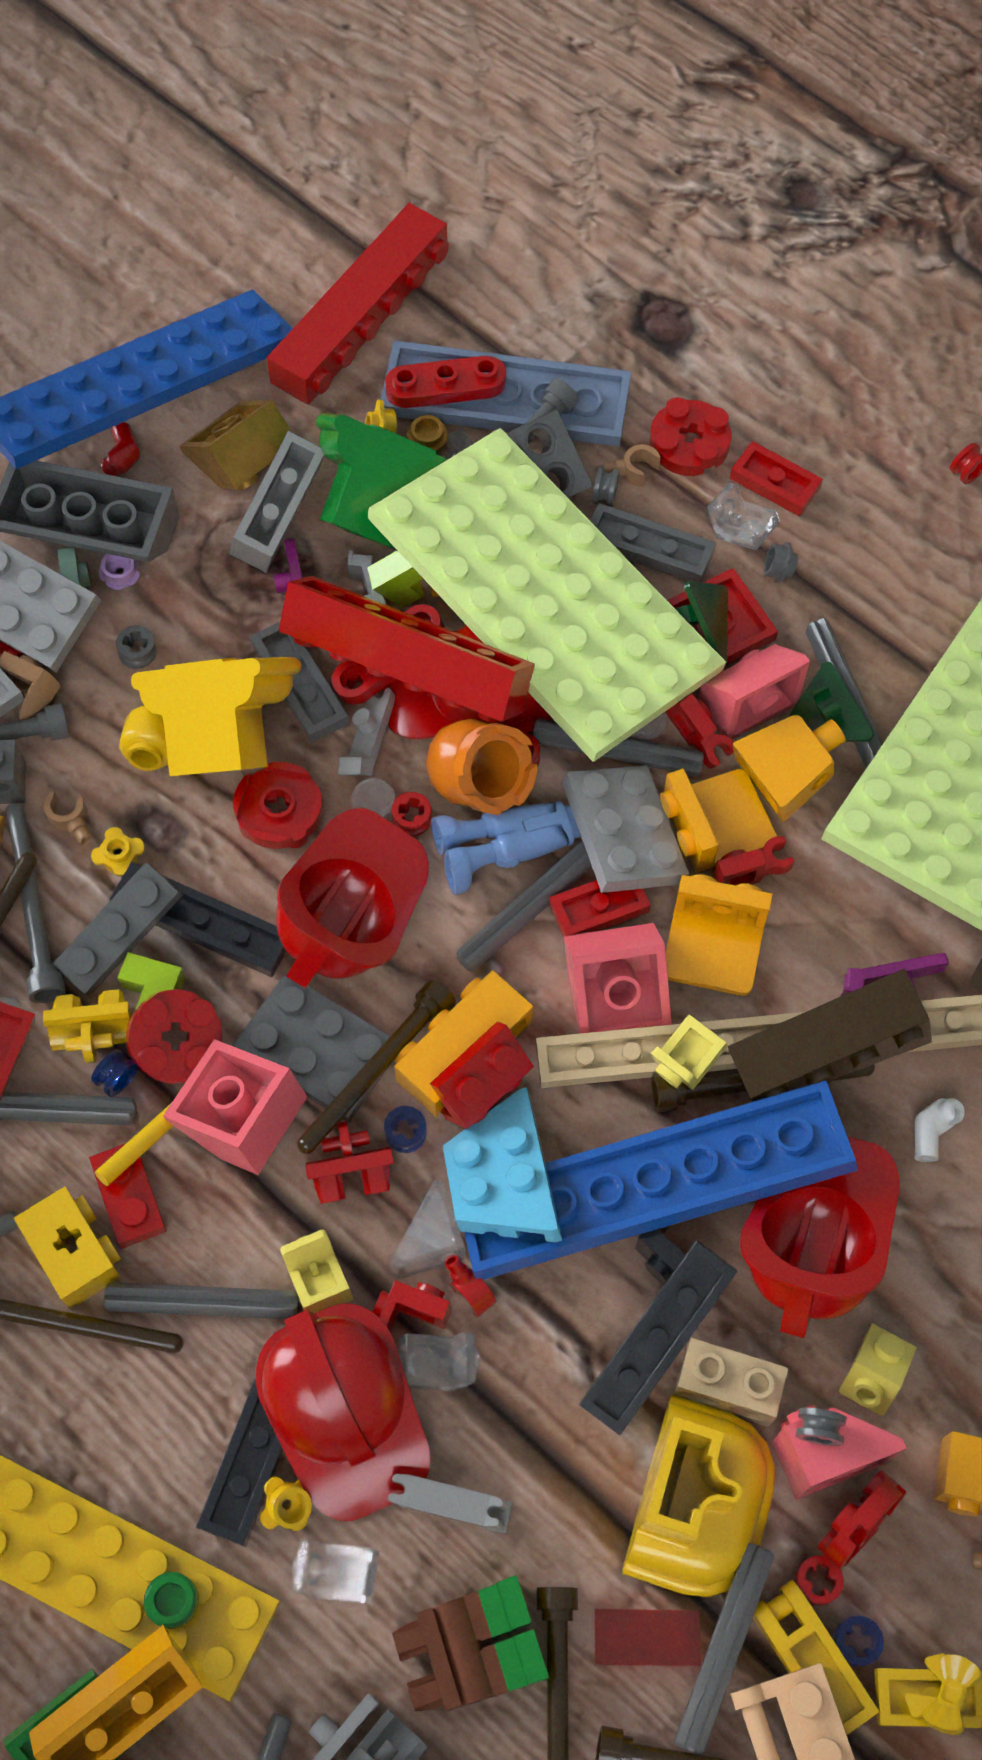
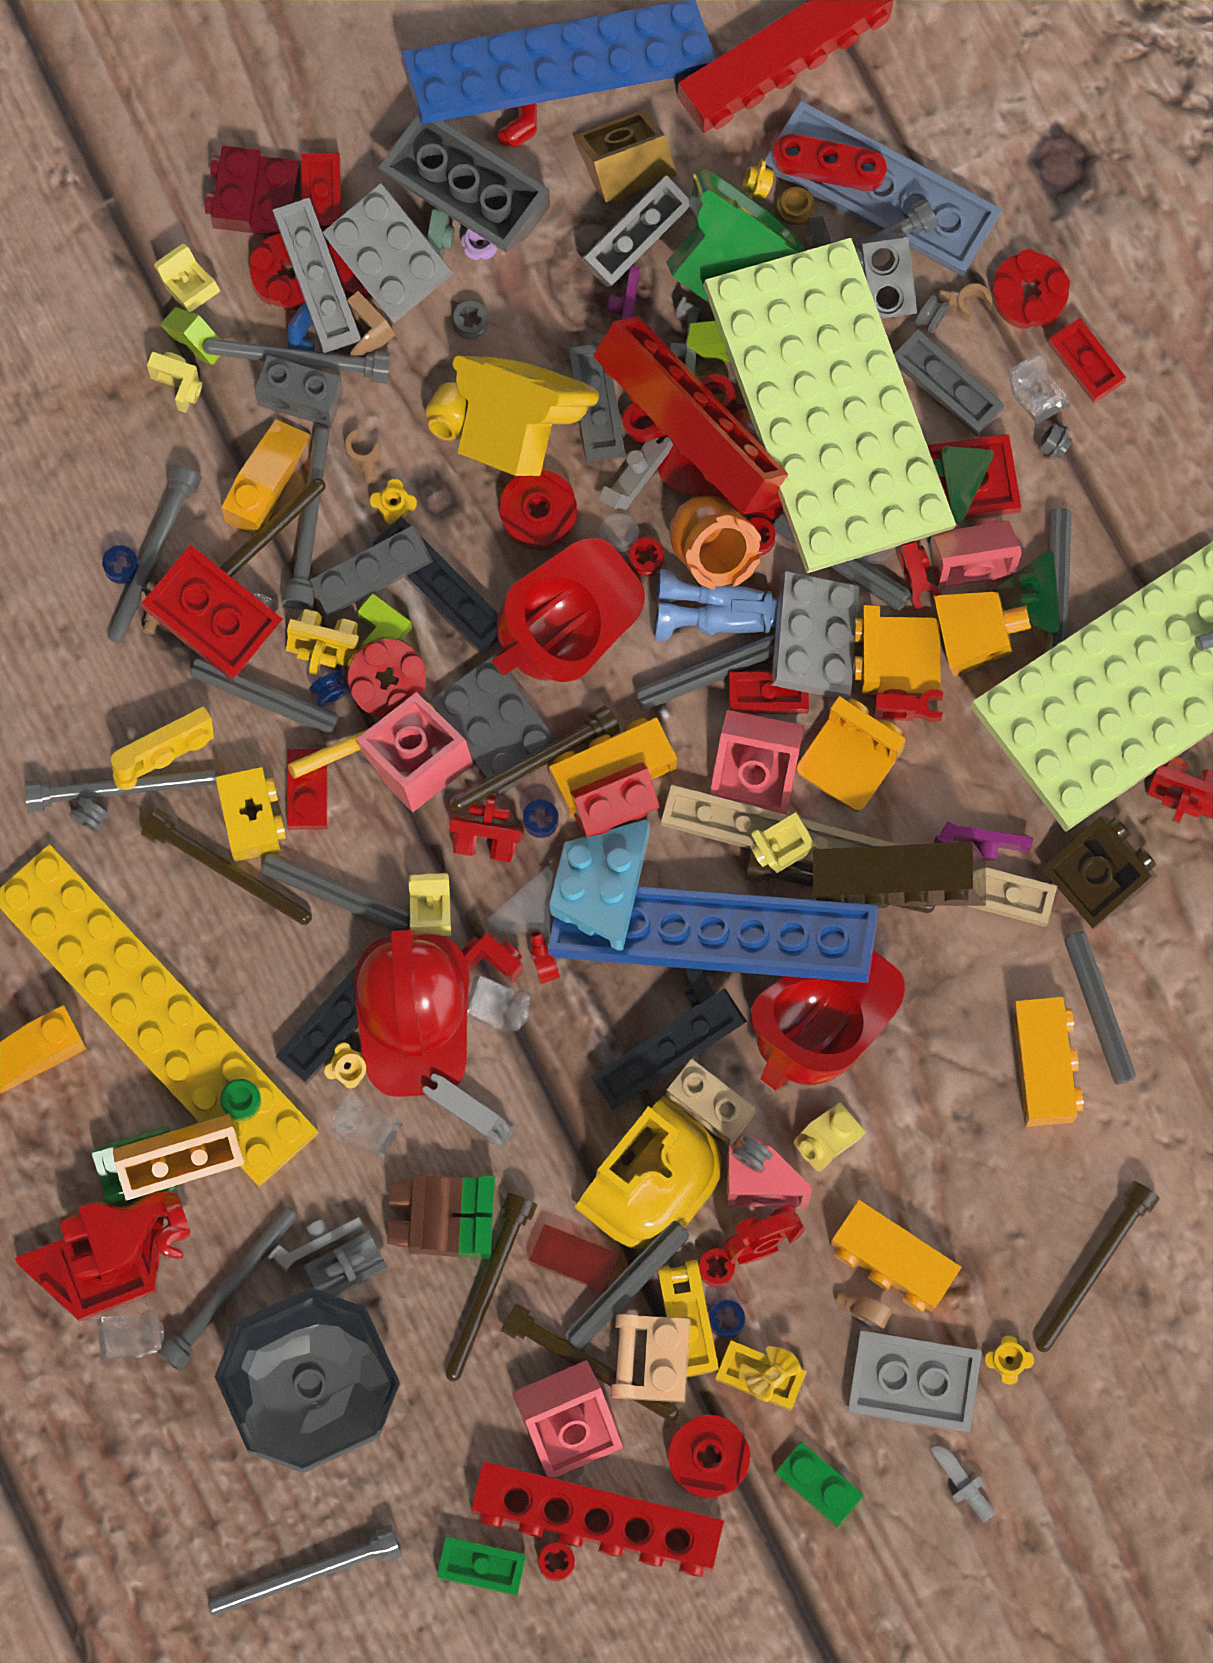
camera: 20 degrees right, 10 degrees up
white arm [914,1098,965,1162] -> none

